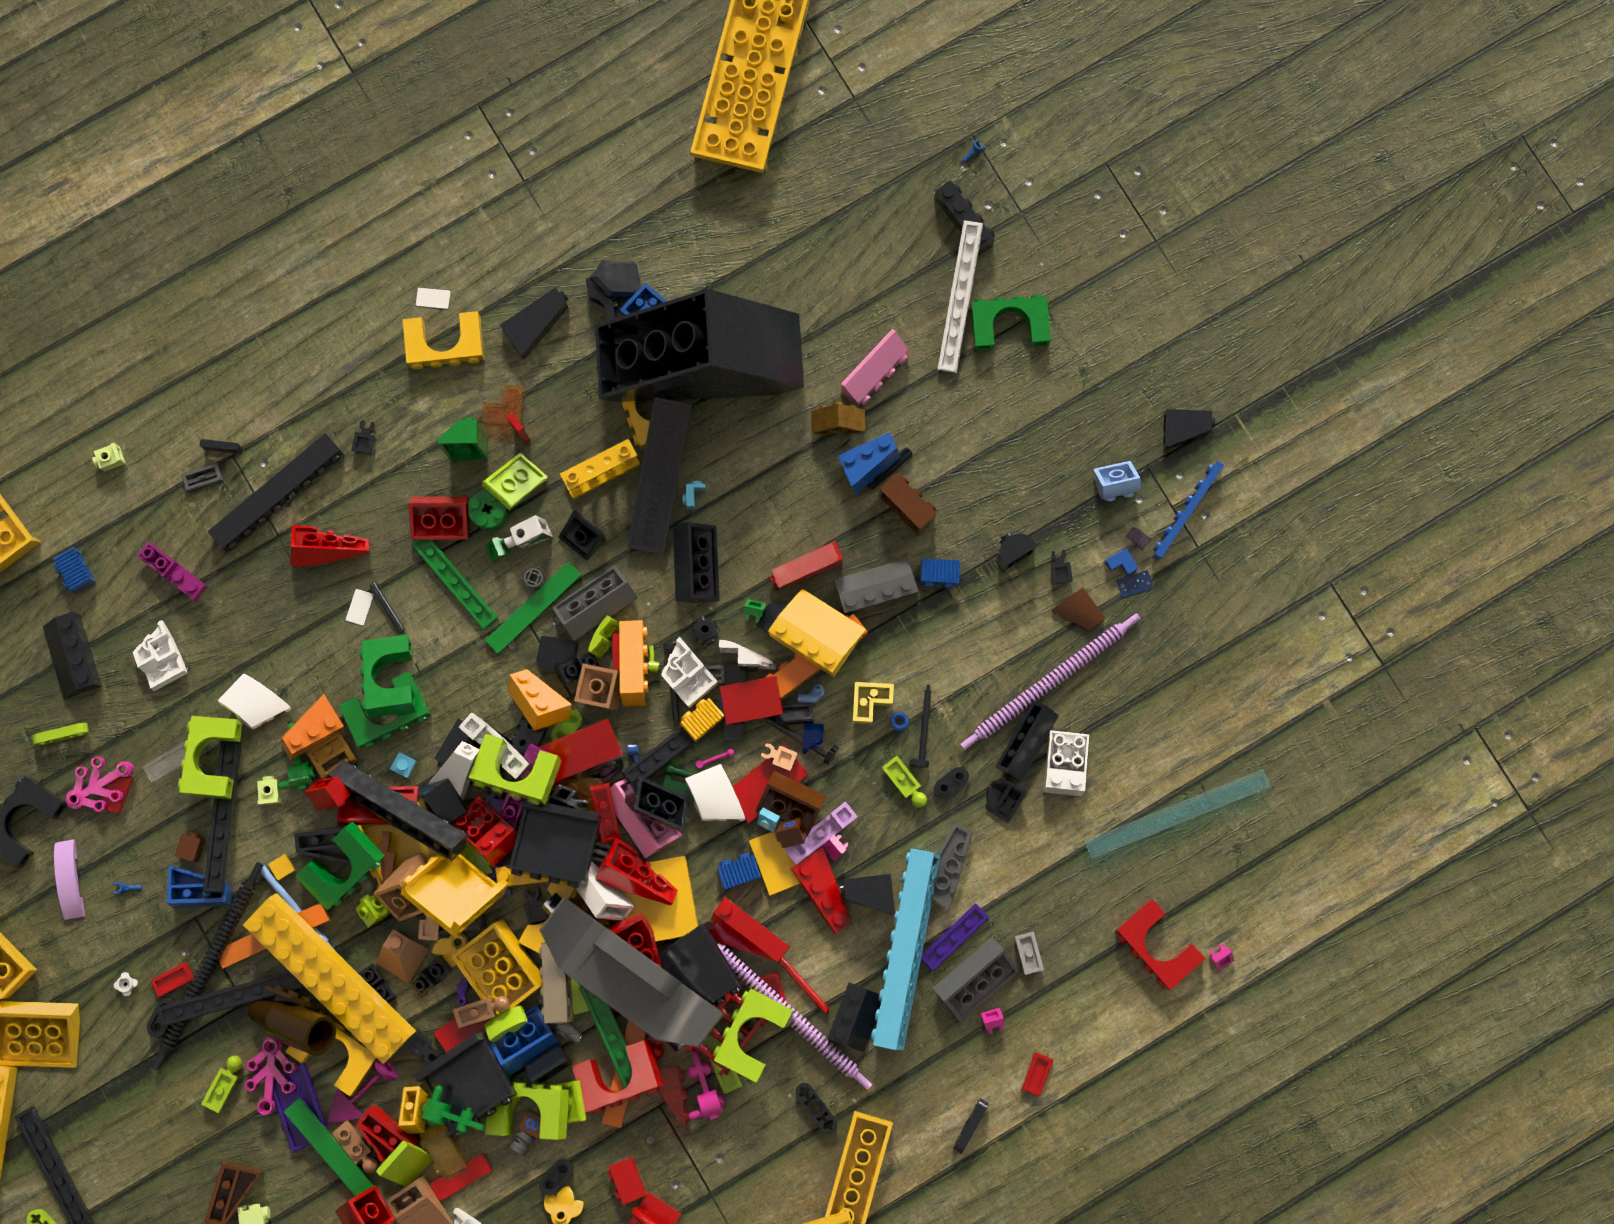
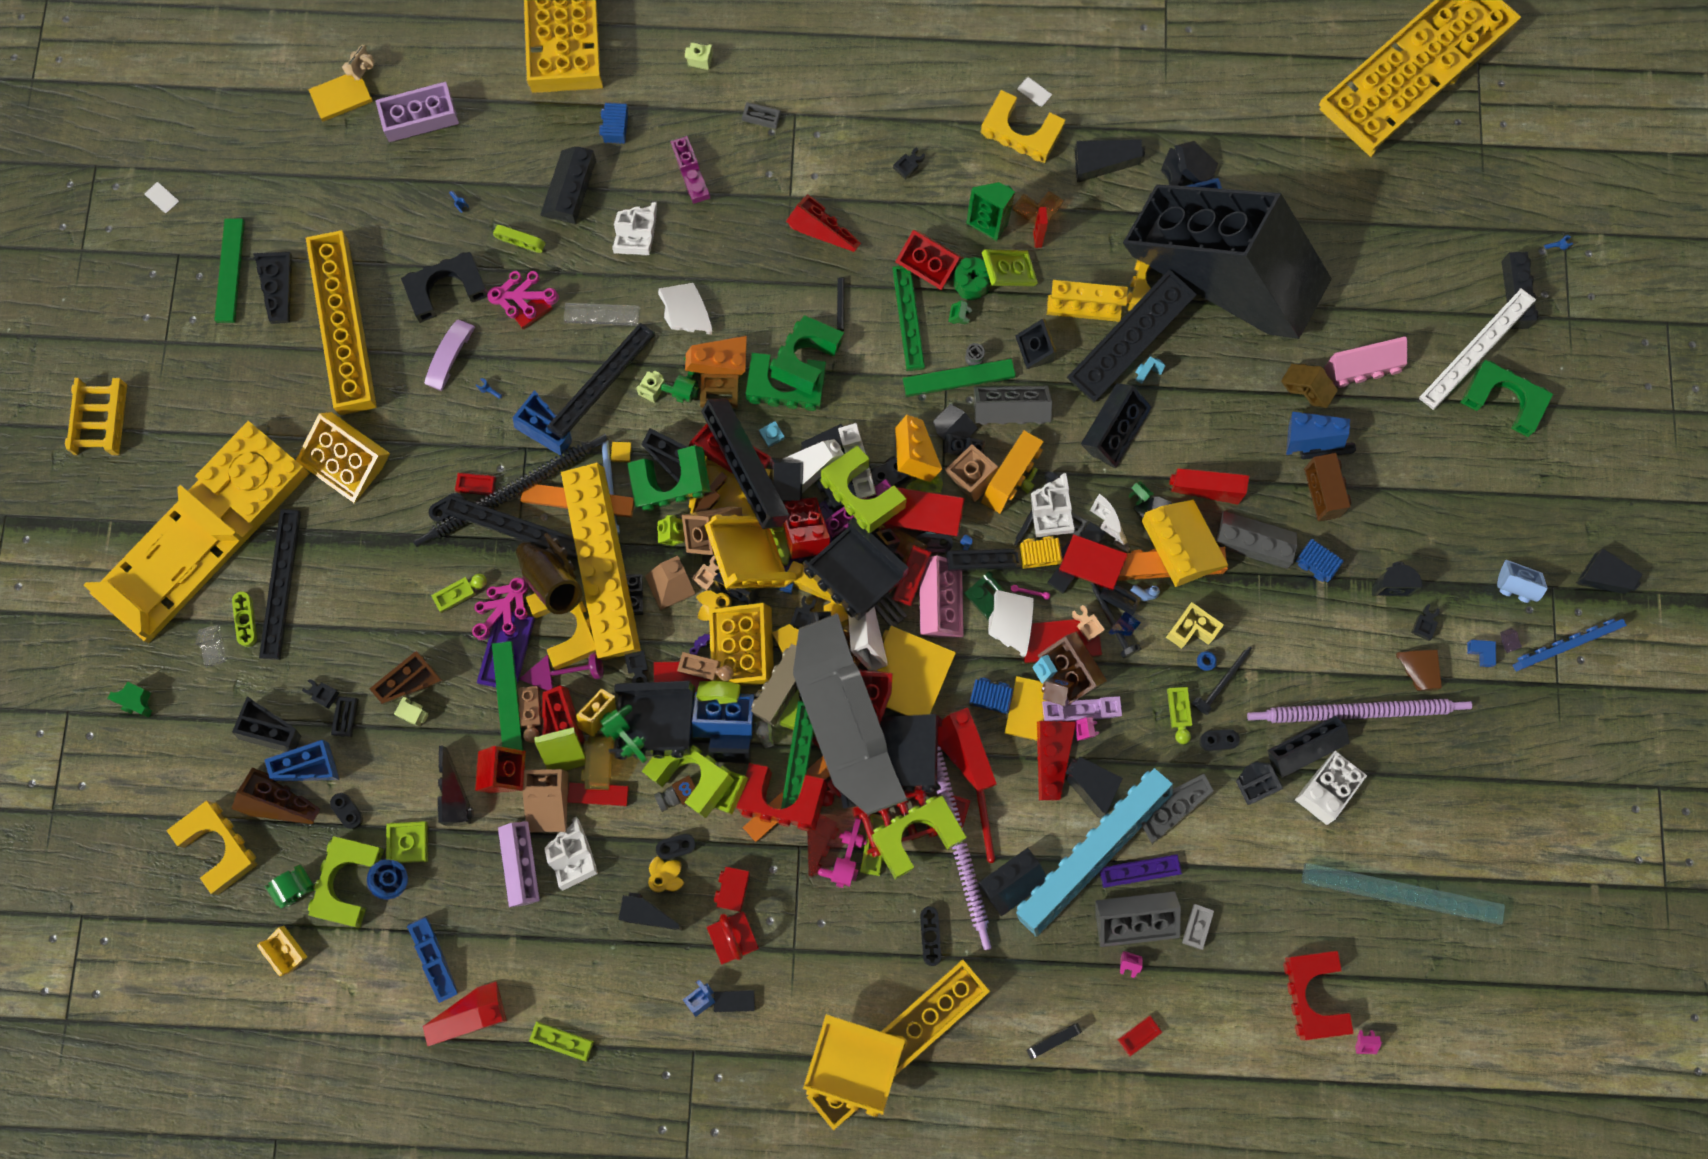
camera: 30 degrees right, 5 degrees down
white plate [114,972,138,996] -> none
reddish brown brick [175,832,205,862] -> none
lime arch [178,716,243,799] -> none
black tile [199,439,242,454] -> none
black brick [208,433,343,552] -> none
red brick [304,776,351,810] -> none
white sticker [346,589,374,625] -> none
black slope [409,955,453,998] -> none
white torso [504,515,553,549] -> none
lime slope [588,615,620,658] -> none
red wedge [595,838,678,906] -> none
red tile [612,633,620,674] -> none
black slope [625,776,689,832] -> none
black brick [691,616,720,646] -> none
dark blue sticker [1116,570,1153,598] -> none

